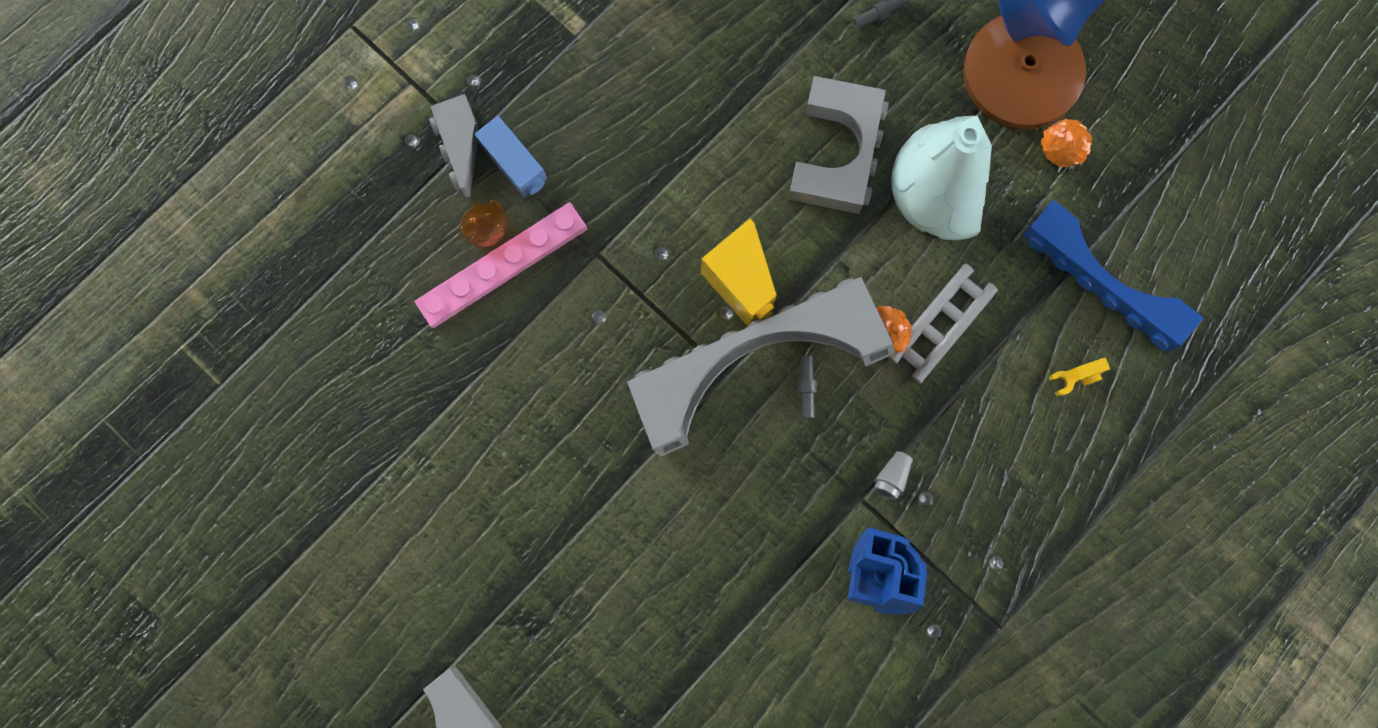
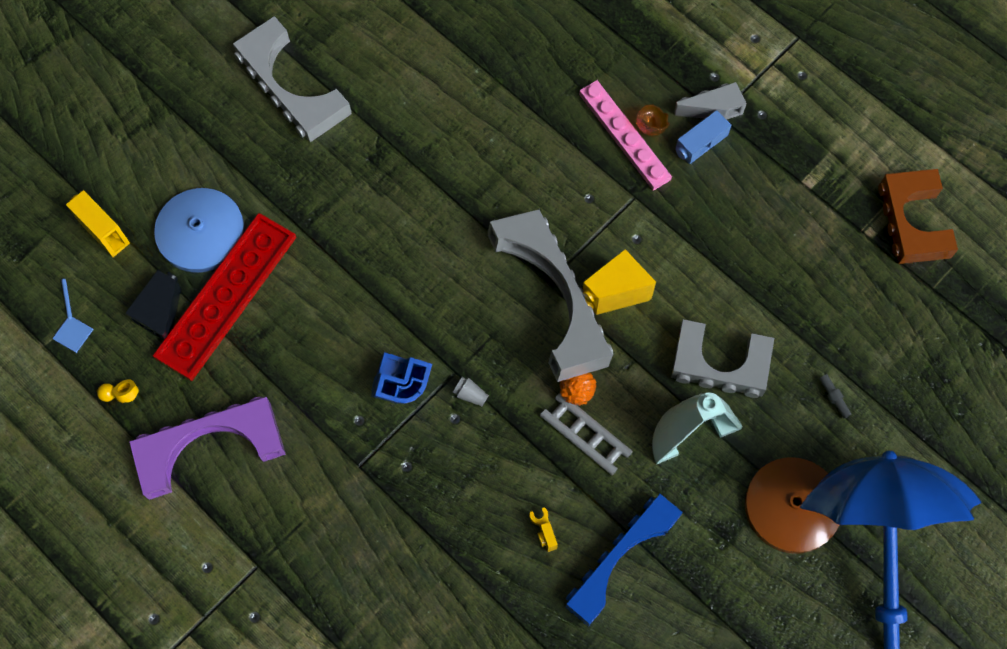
camera: 90 degrees right, 10 degrees down
dark grey bar [798,355,817,419] -> none
orange piece [1041,119,1092,167] -> none

